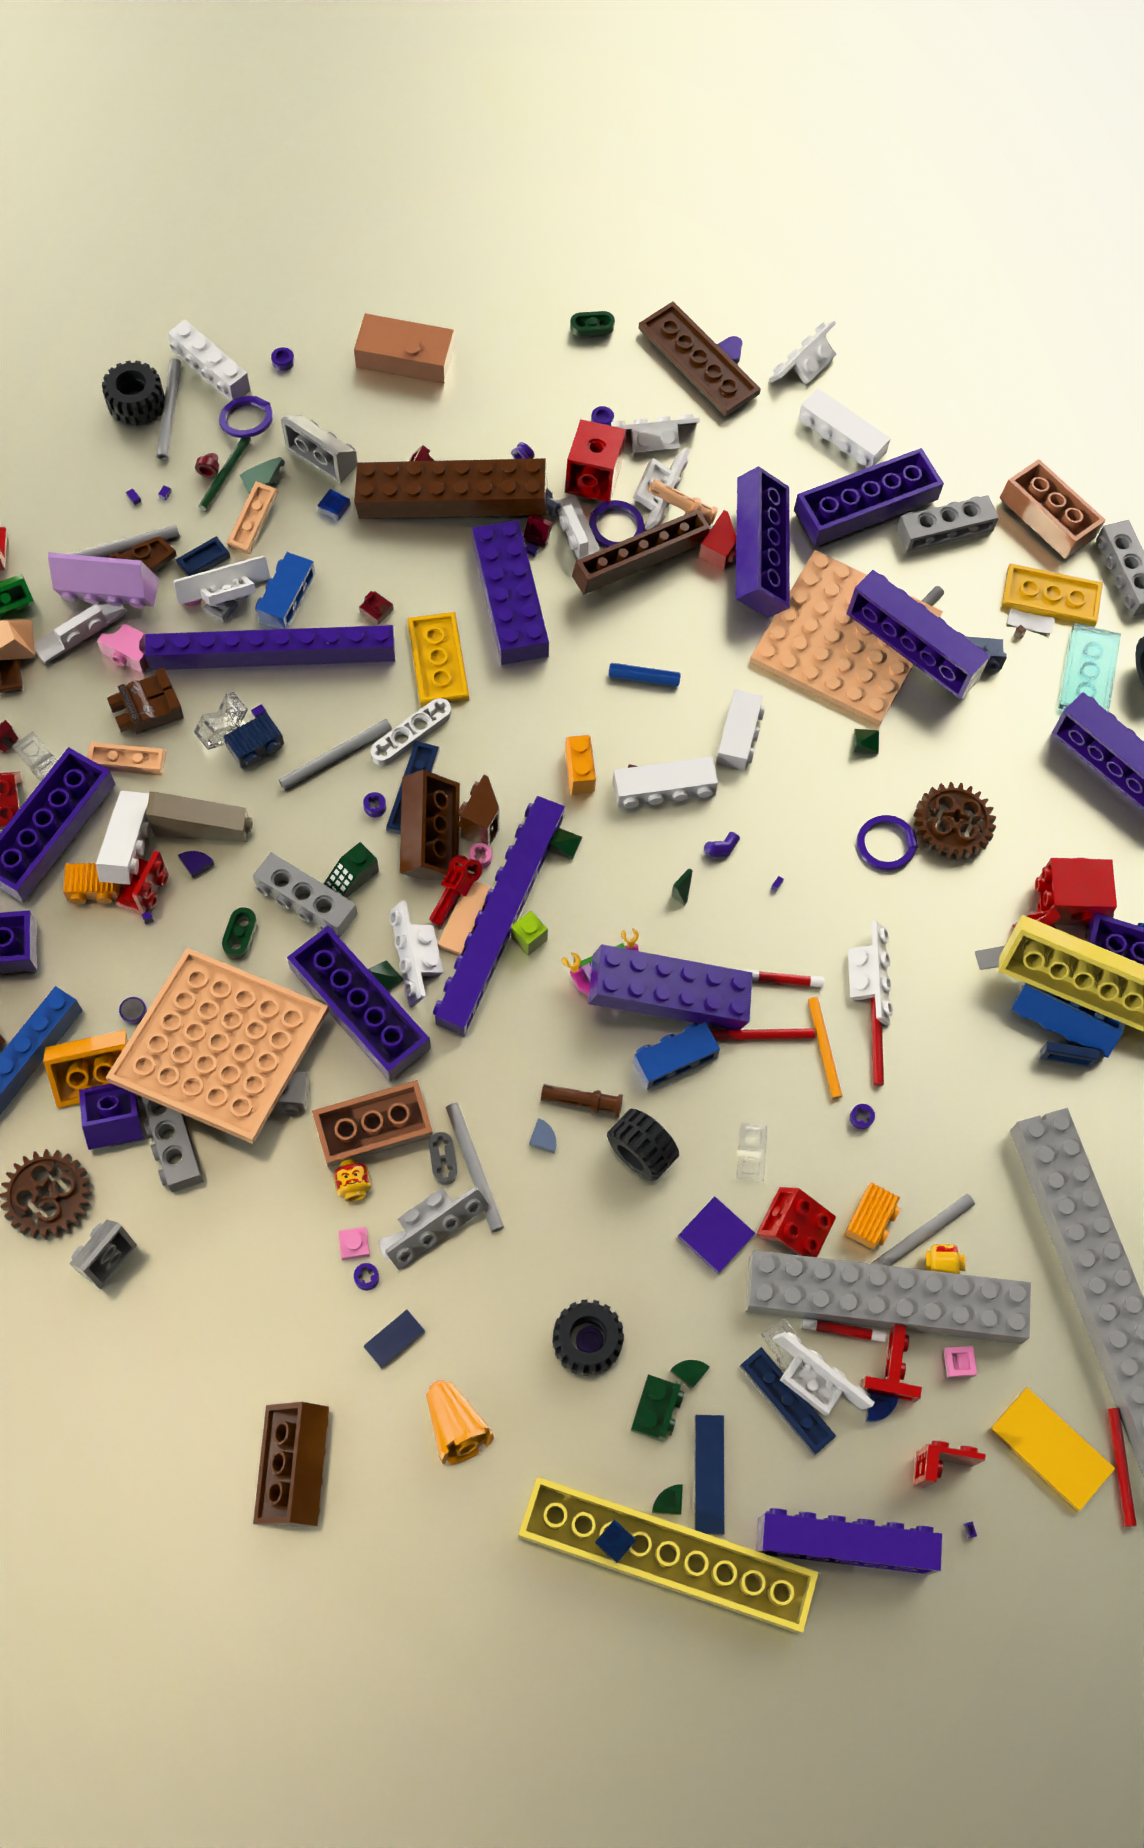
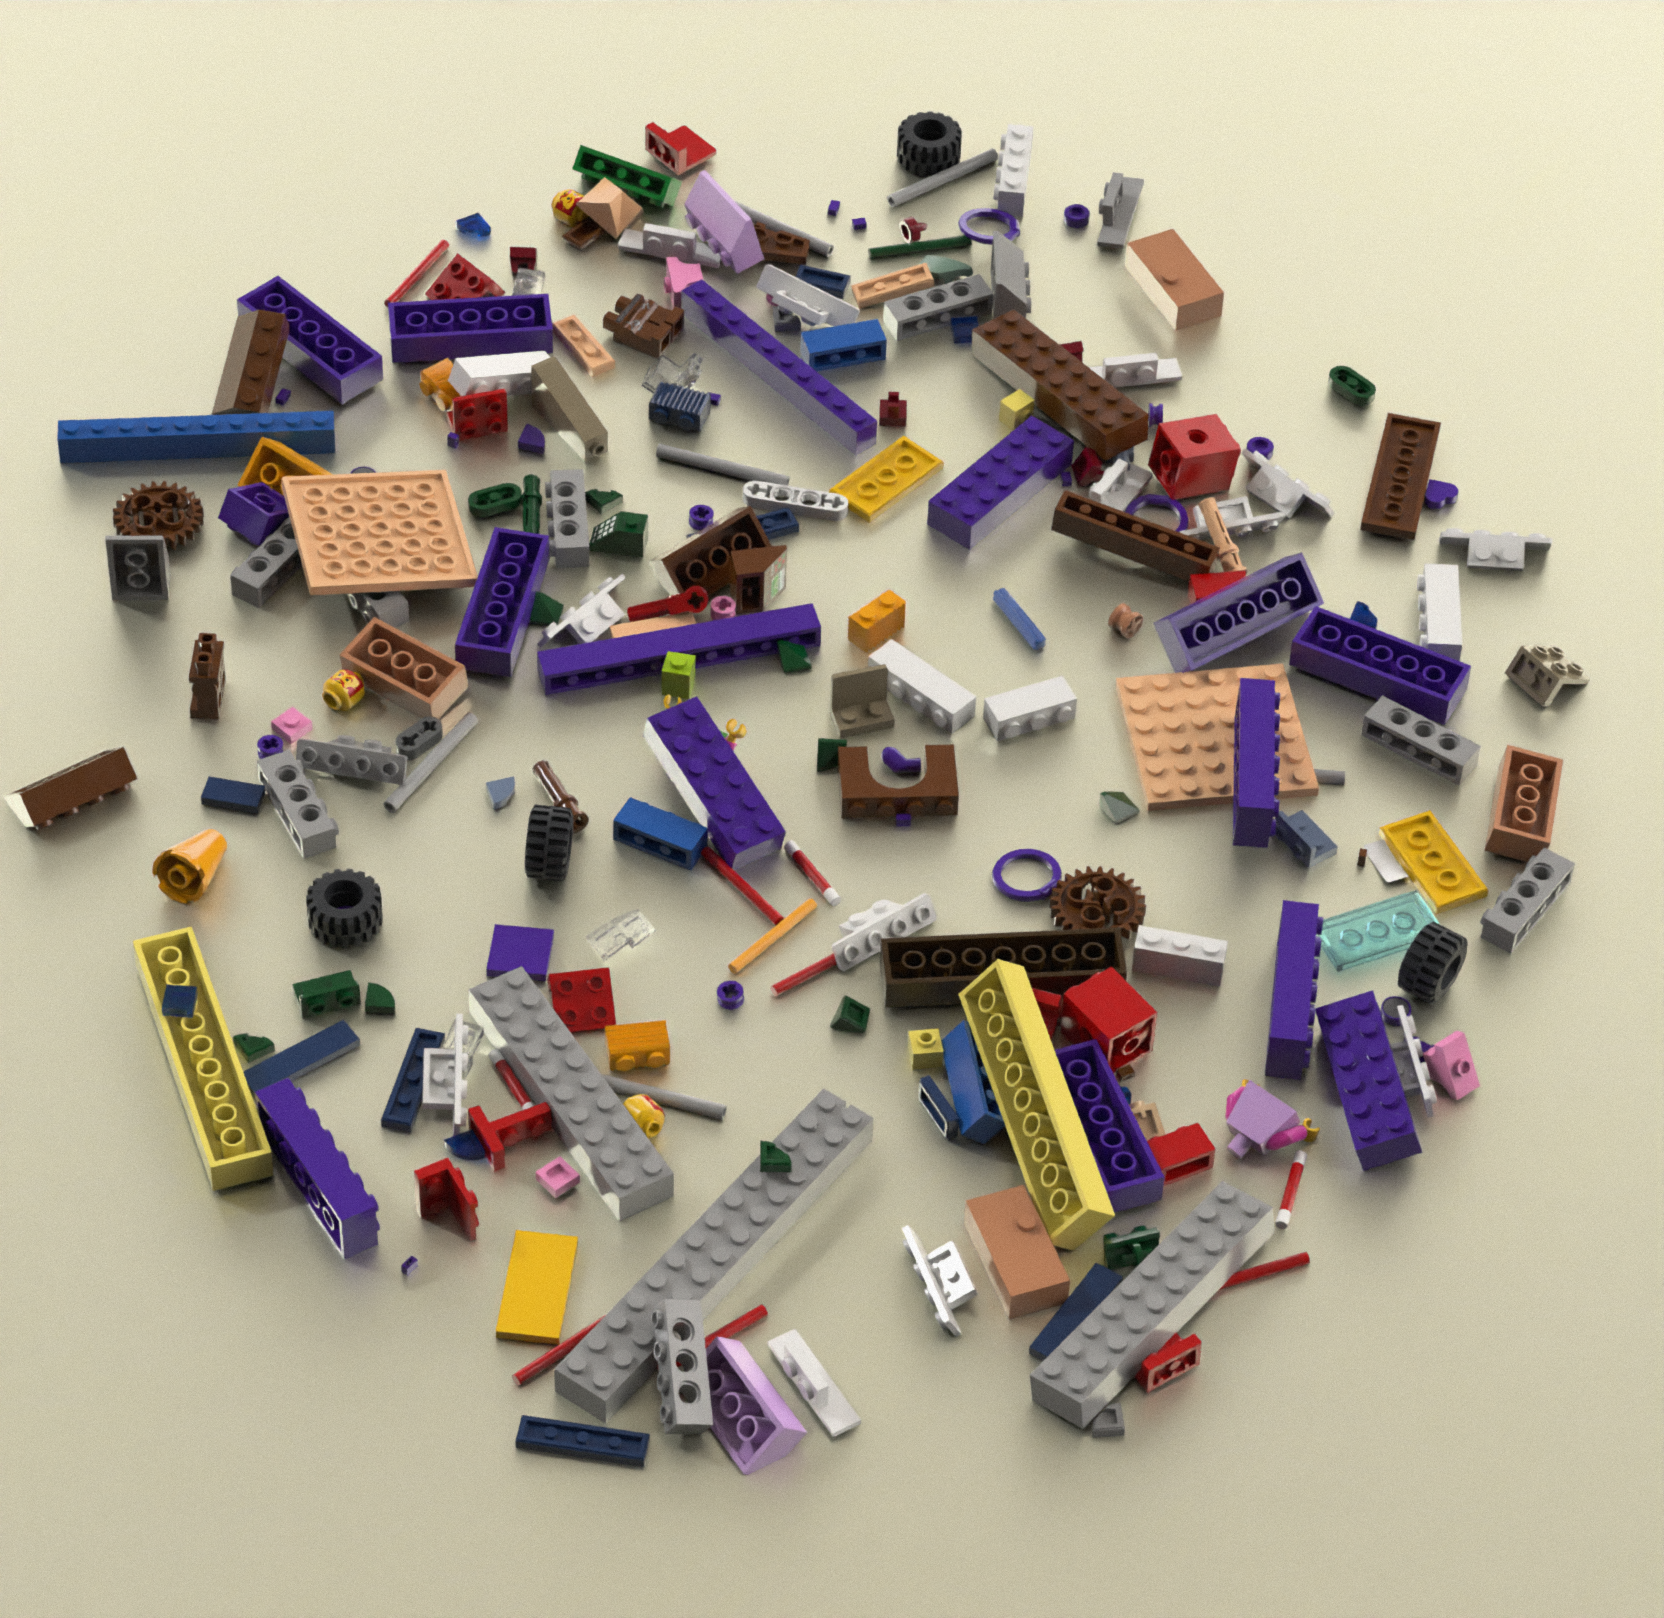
camera: 55 degrees right, 20 degrees down
none -> reddish brown hips [189,633,226,720]
none -> light grey brick [257,750,339,859]
none -> dark green pin [521,474,542,534]
none -> dark green tile [585,489,623,514]
none -> dark green tile [760,1140,792,1172]
none -> dark tan bracket [830,664,895,738]
none -> dark green slope [830,995,870,1034]
none -> reddish brown arch [837,744,959,818]
none -> dark brown brick [880,927,1127,1008]
none -> light grey brick [883,274,993,341]
none -> light yellow plate [907,1028,943,1070]
none -> light yellow plate [999,389,1035,431]
none -> white bracket [1089,353,1182,387]
none -> light grey bracket [1097,172,1144,249]
none -> nougat wheel [1108,603,1143,639]
none -> white brick [1132,925,1228,987]
none -> clear blue tile [1350,601,1378,629]
none -> dark tan bracket [1505,645,1590,707]

